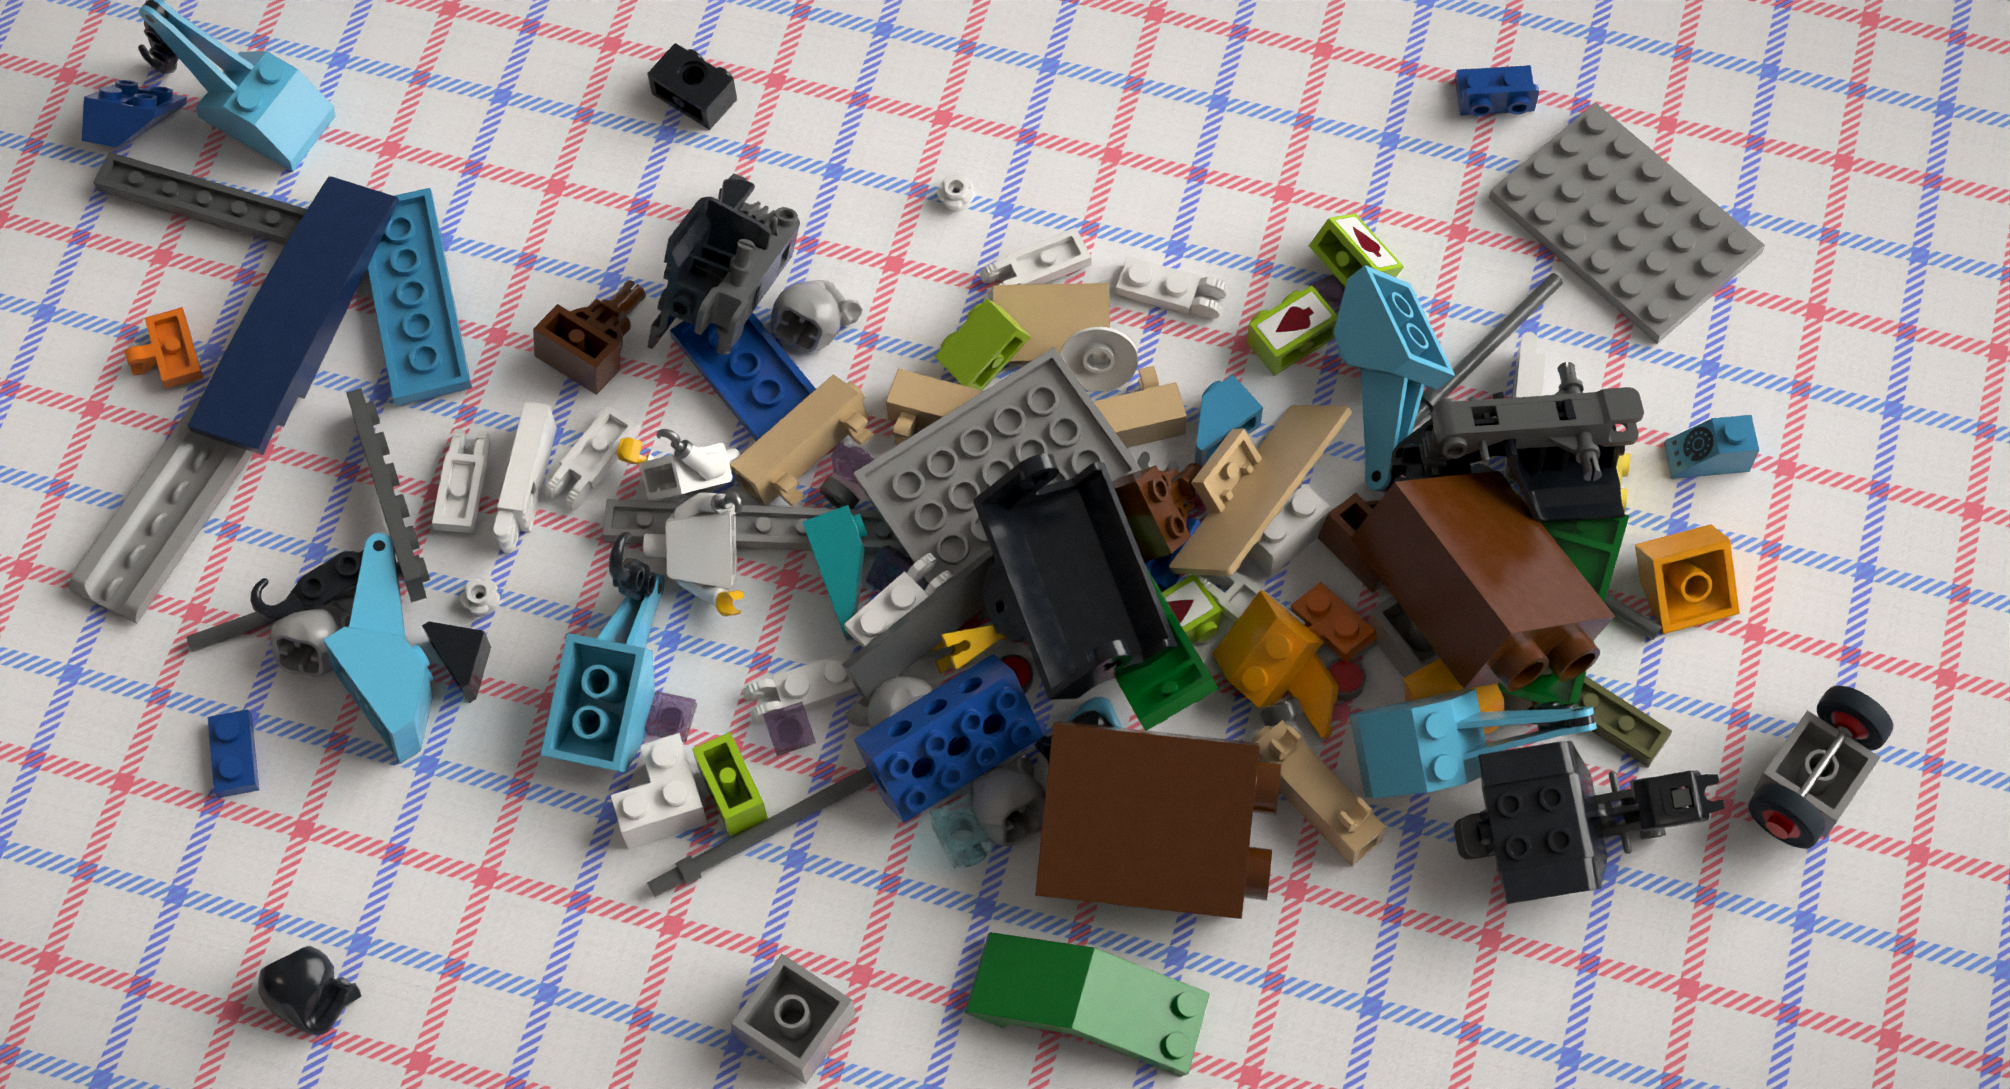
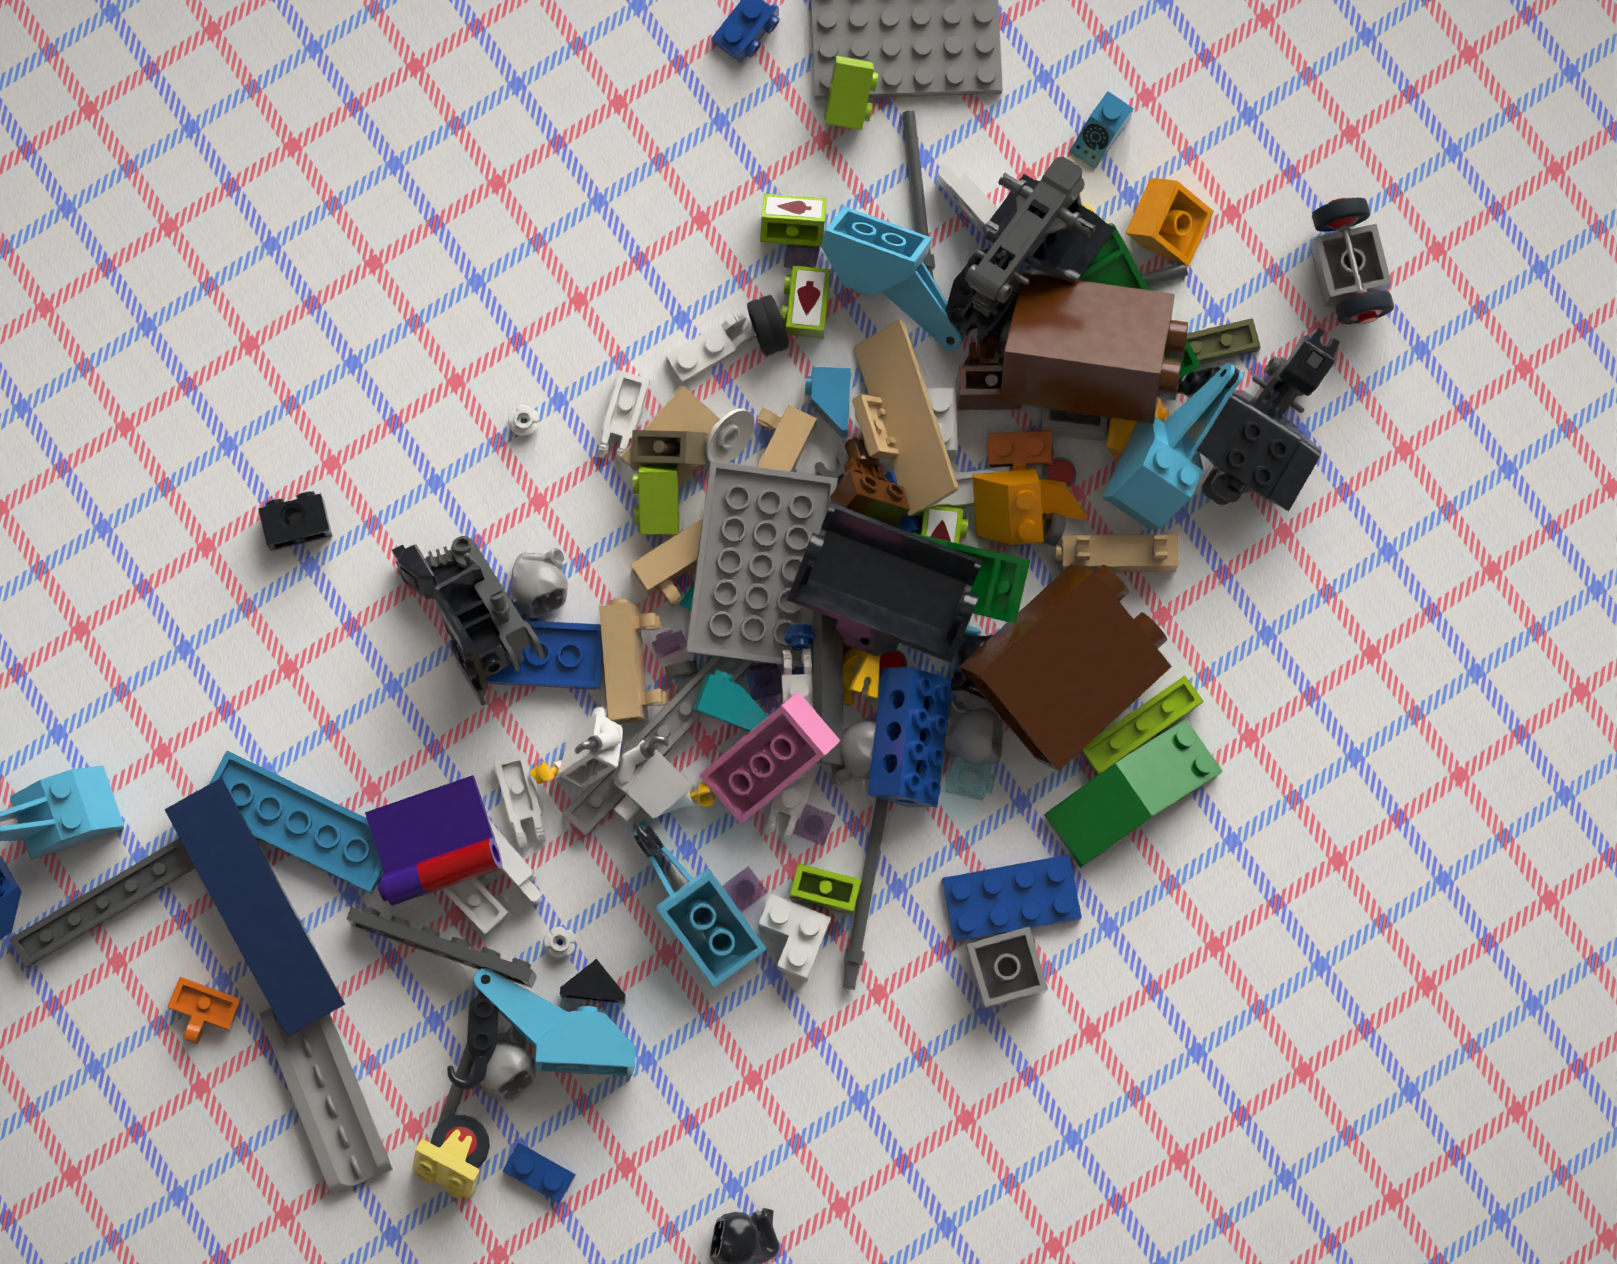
camera: 55 degrees left, 15 degrees up
reddish brown brick [533,280,646,395] -> none
none -> dark purple door [365,775,502,906]
none -> light yellow plate [412,1115,490,1200]
none -> dark tan slope [631,430,707,465]
none -> bright pink brick [699,691,840,824]
none -> black tyre [747,295,789,356]
none -> blue plate [784,624,815,650]
none -> lime brick [824,56,878,130]
none -> blue plate [942,854,1082,943]
none -> lime plate [1081,675,1204,775]

